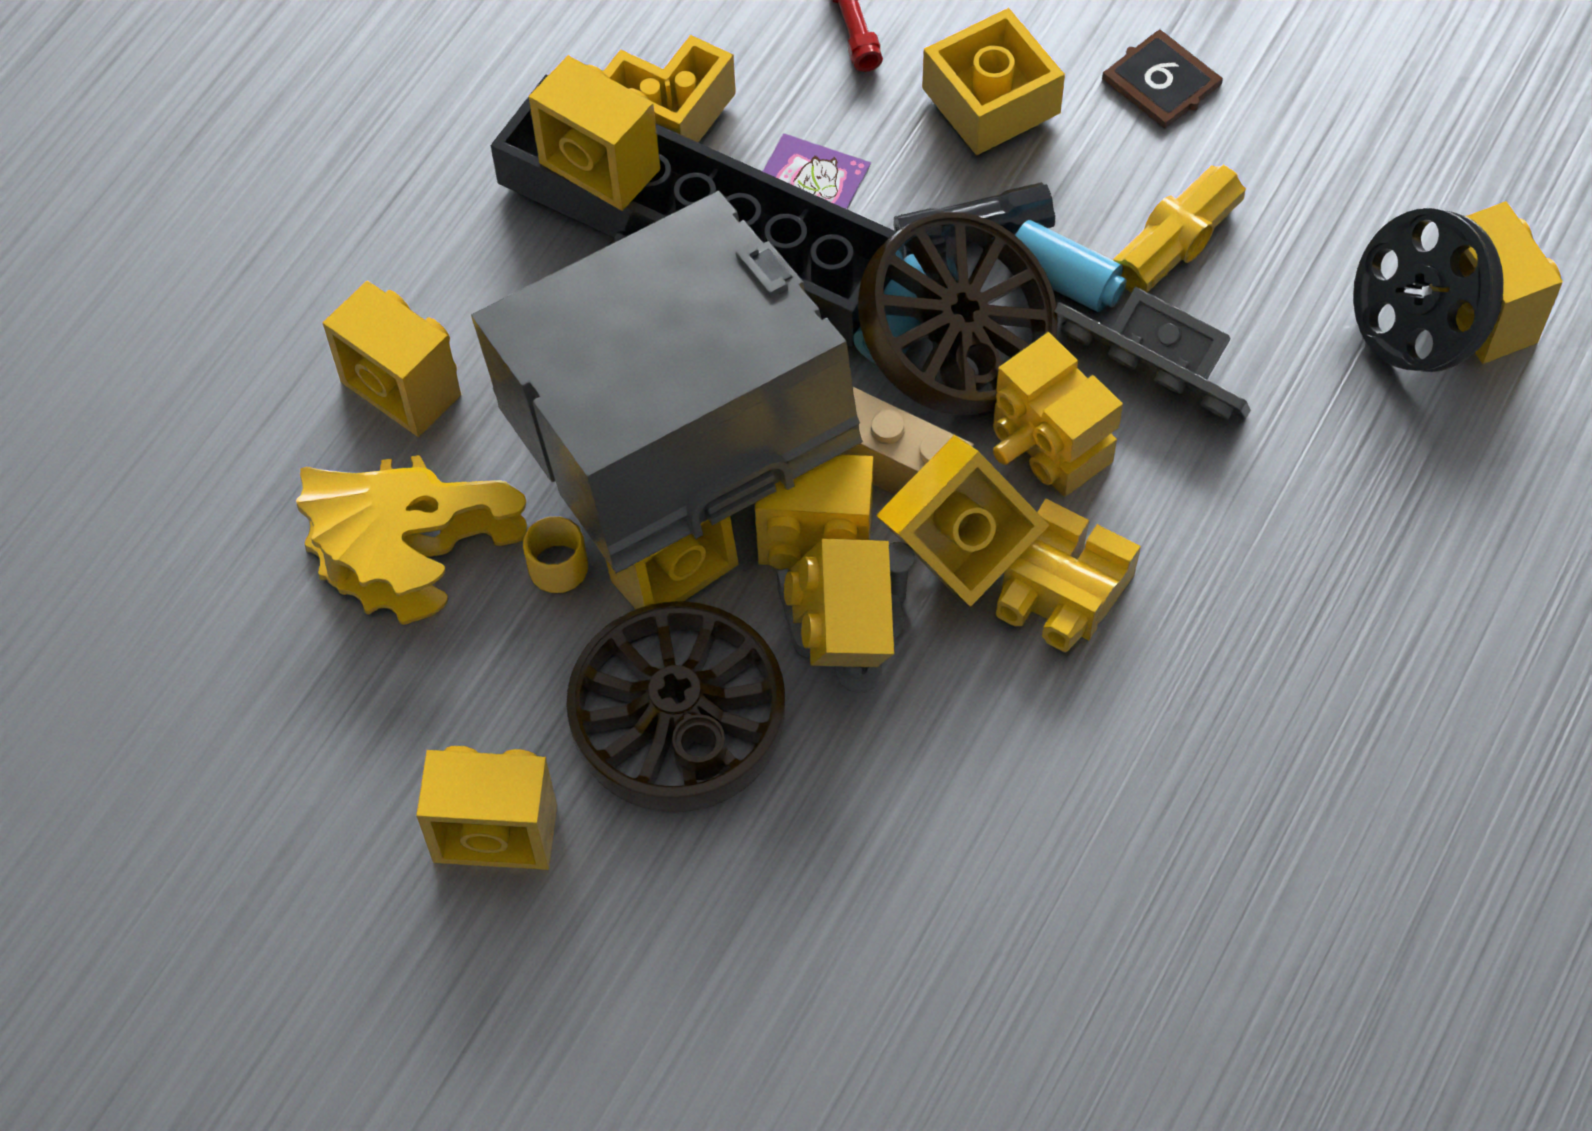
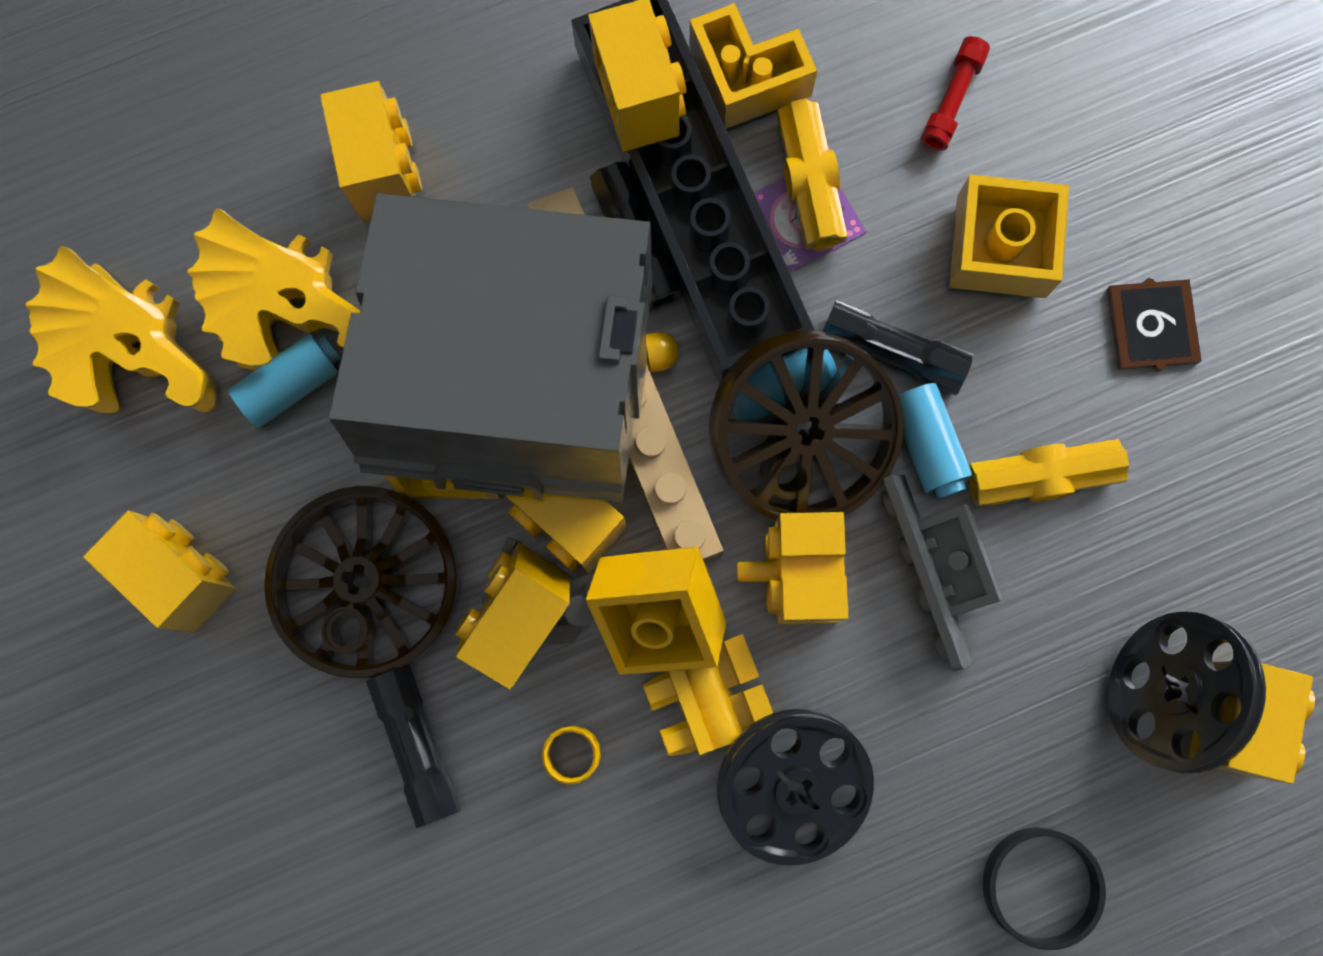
camera: 40 degrees right, 20 degrees up
none -> yellow animal [25,246,218,414]
none -> medium azure brick [228,332,342,429]
none -> black axle [366,666,461,828]
none -> yellow piece [541,725,601,785]
none -> black wedge [717,709,874,866]
none -> yellow piece [777,99,848,251]
none -> black tyre [983,827,1106,950]

